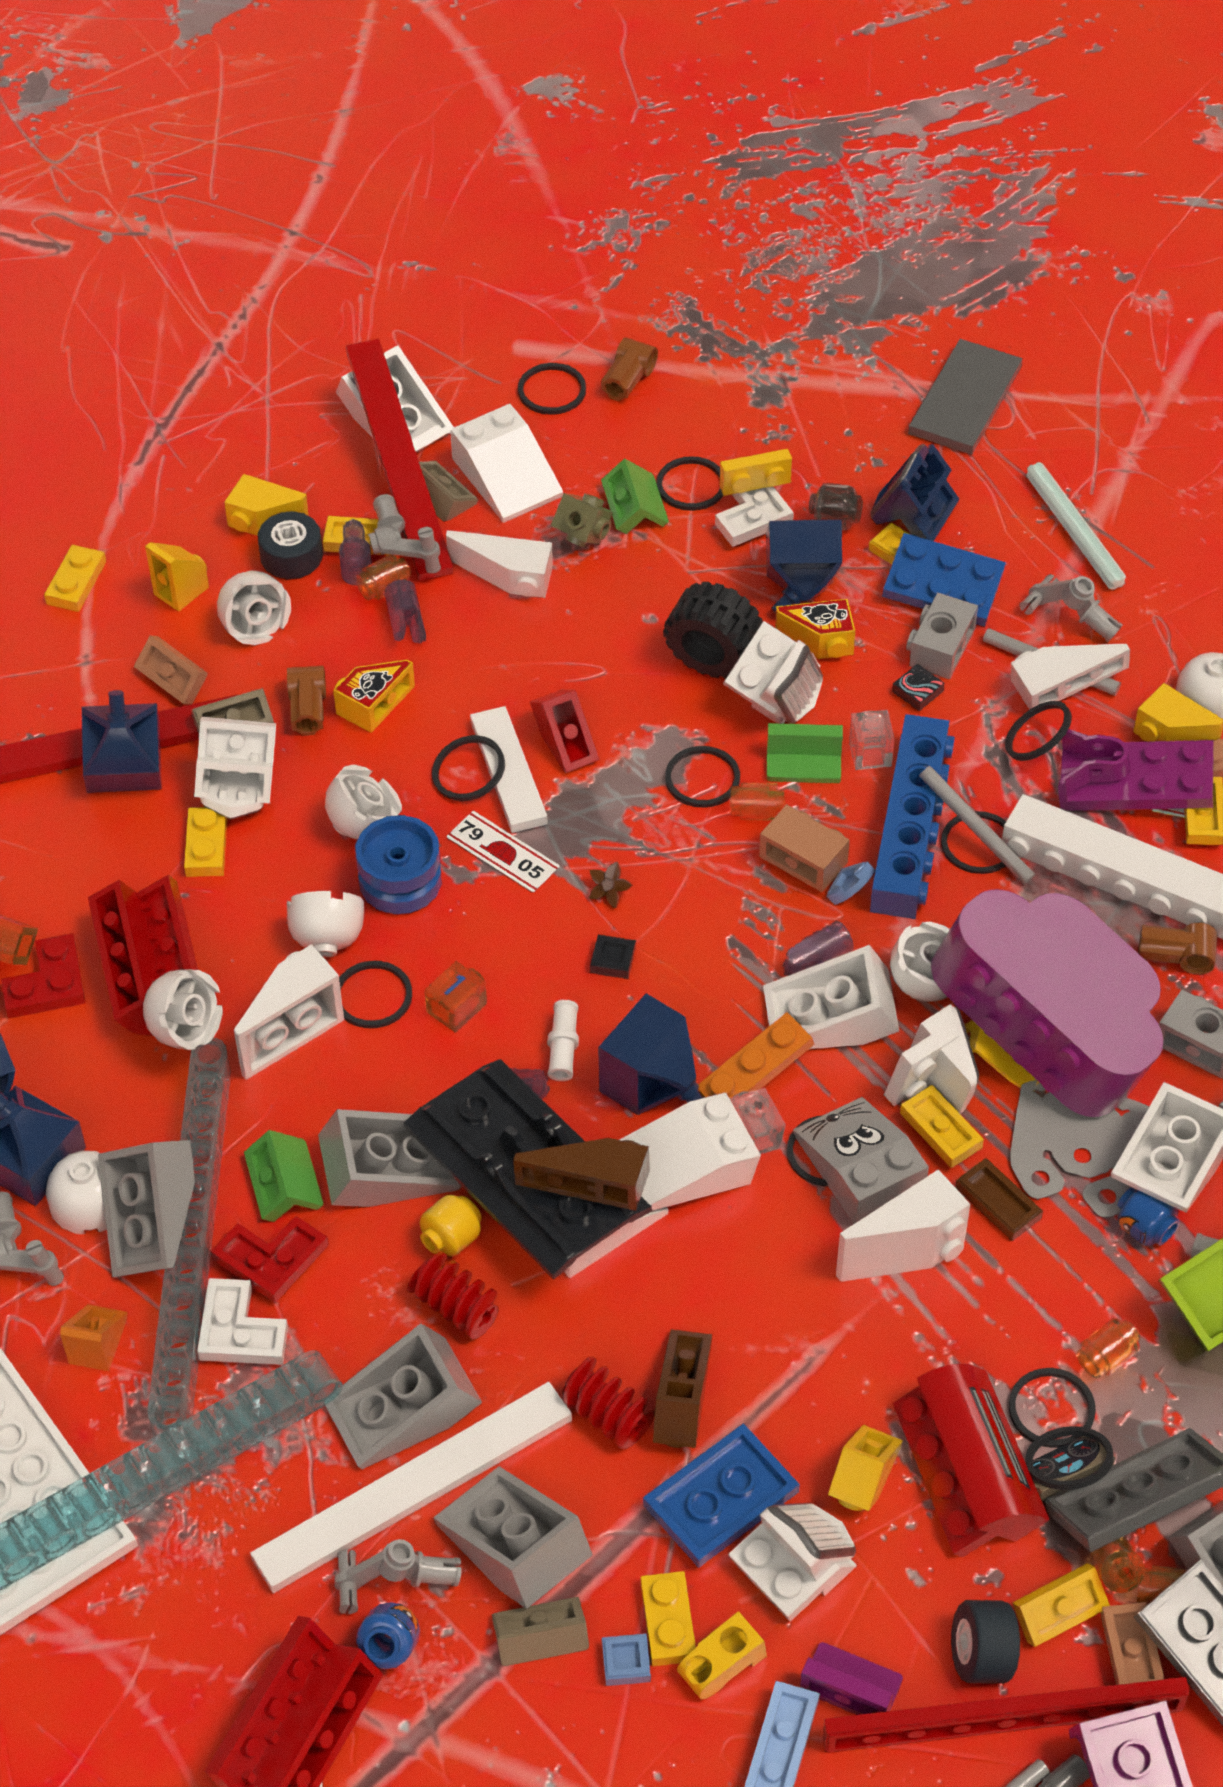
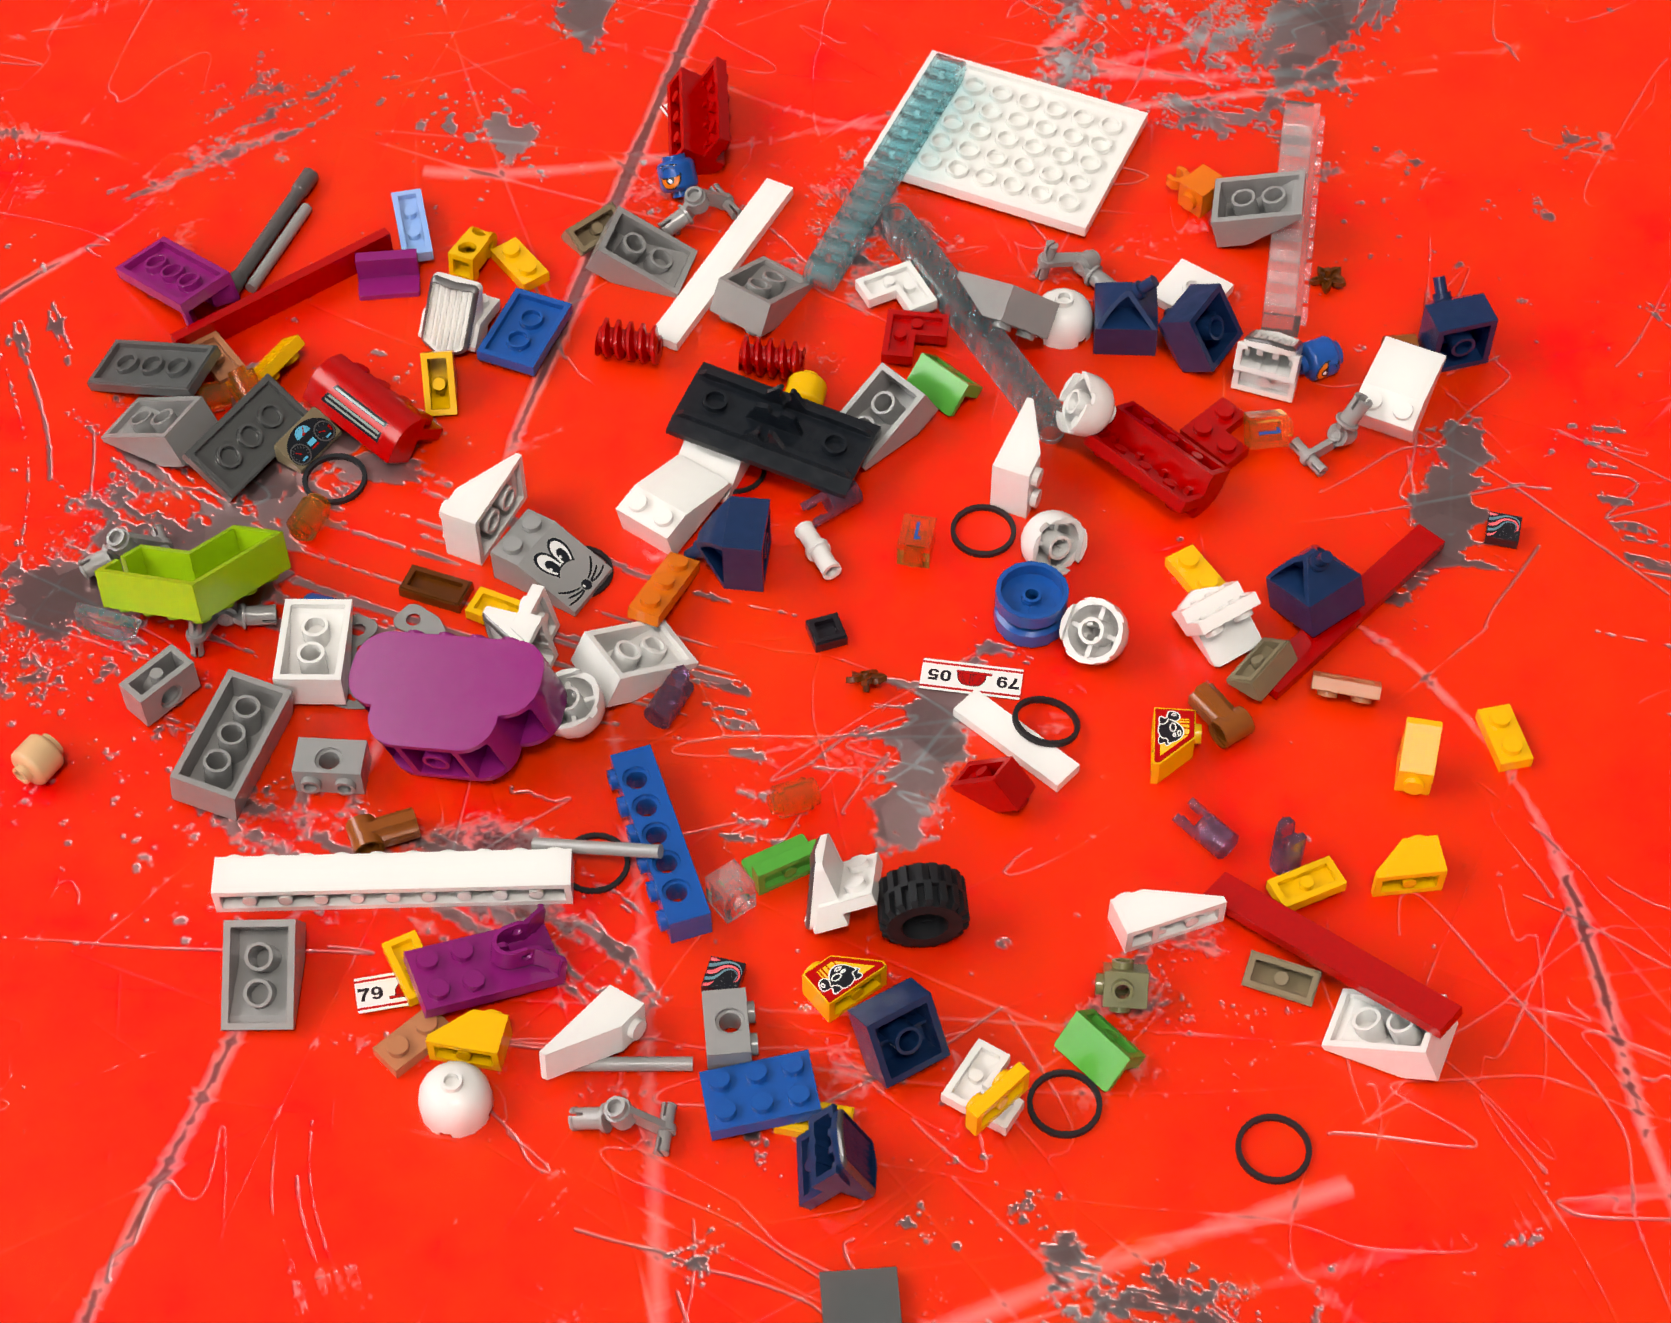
camera: 150 degrees right, 0 degrees up
orange slope [60,1304,128,1371] -> none
white cylinder [217,570,291,645] -> none
black wheel [257,511,323,579] -> none
clear orange brick [355,554,411,601] -> none
light grey pin [368,494,441,573] -> none
white slope [450,404,563,523] -> none
reddish brown slope [513,1138,650,1211] -> none
dark orange piece [601,337,658,402] -> none
medium blue tile [602,1634,651,1686] -> none
reddish brown slope [653,1329,712,1448] -> none
black piece [665,746,740,808] -> none
clear brick [729,1088,786,1154] -> none
nougat brick [759,804,850,892] -> none
clear smoke head [809,483,863,530] -> none
medium blue tile [827,861,876,905] -> none
black wheel [951,1600,1020,1684] -> none
black piece [1005,701,1072,761] -> none
black piece [1025,1426,1114,1490] -> none
light aqua axle [1026,462,1126,590] -> none

